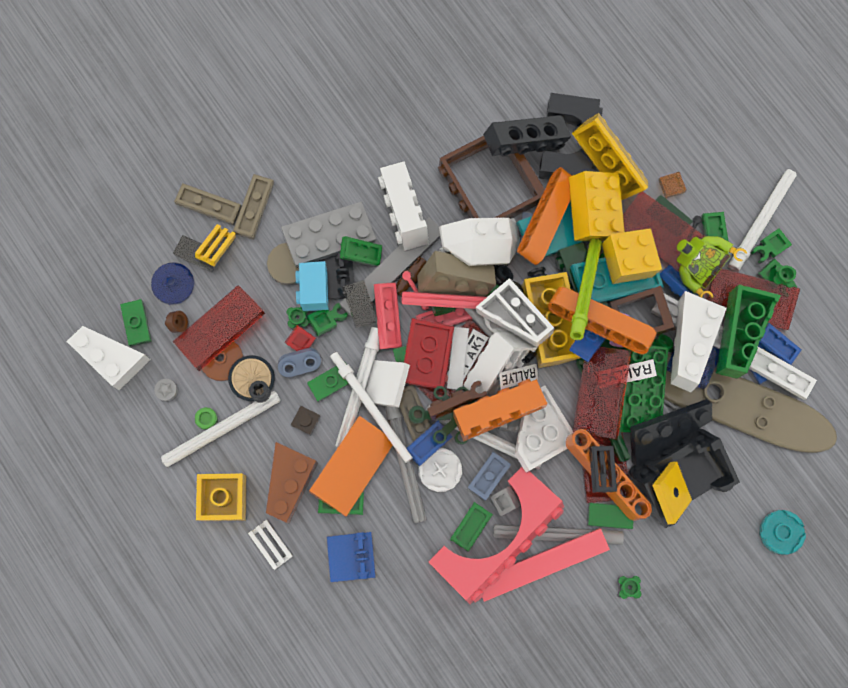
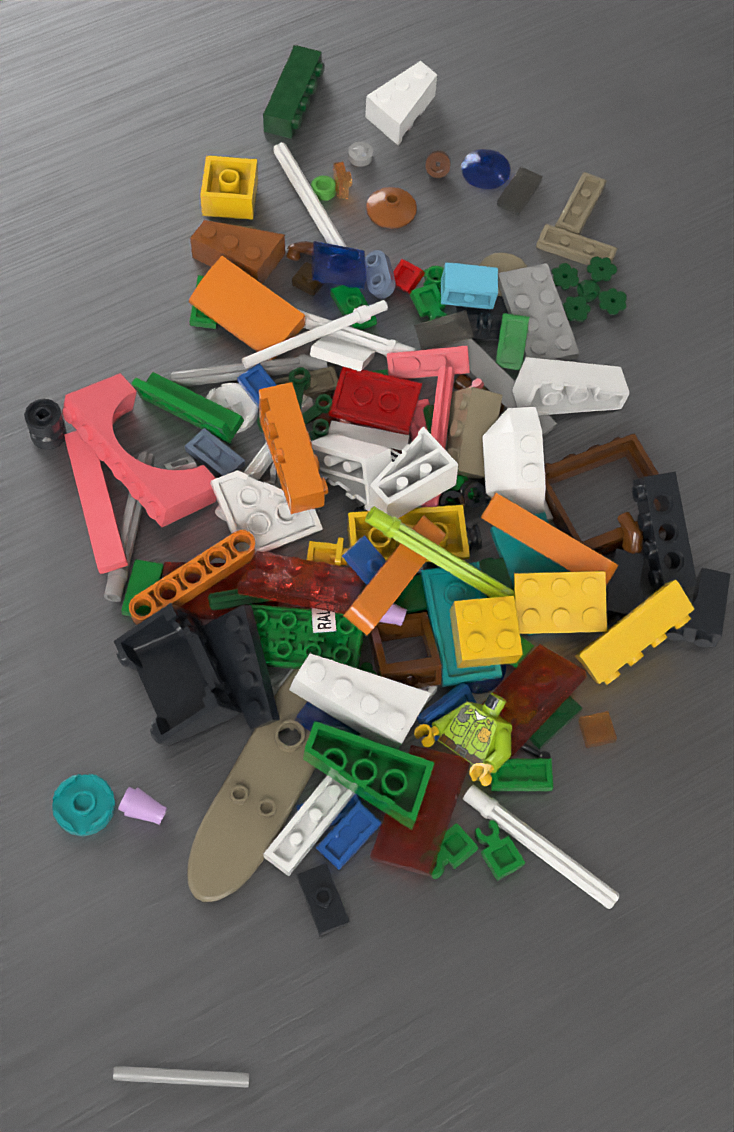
camera: 95 degrees right, 15 degrees down
green plate [120,299,151,347] -> none
clear red tile [173,285,265,371] -> none
yellow tile [195,224,236,266] -> none
tan wheel [228,355,275,401] -> none
white tile [248,520,293,570] -> none
black bush [249,381,271,403] -> none
blue hinge [327,532,376,582] -> none
reddish brown plate [427,381,487,421] -> none
green tile [450,502,493,552] -> none
white sticker [499,364,538,389] -> none
black tile [589,446,617,493] -> none
green plate [618,576,642,599] -> none
yellow tile [652,462,692,524] -> none
green plate [773,265,796,288] -> none
none -> black wheel [24,398,67,450]
none -> lavender cone [118,787,167,825]
none -> green fence [131,372,244,443]
none -> dark green brick [263,45,325,139]
none -> reddish brown arm [286,241,325,261]
none -> black plate [297,863,350,936]
none -> yellow bracket [306,537,349,574]
none -> clear blue plate [312,241,366,289]
none -> clear orange plate [333,162,352,199]
none -> dark green plant [551,256,627,322]
none -> reddish brown arm [617,512,643,554]

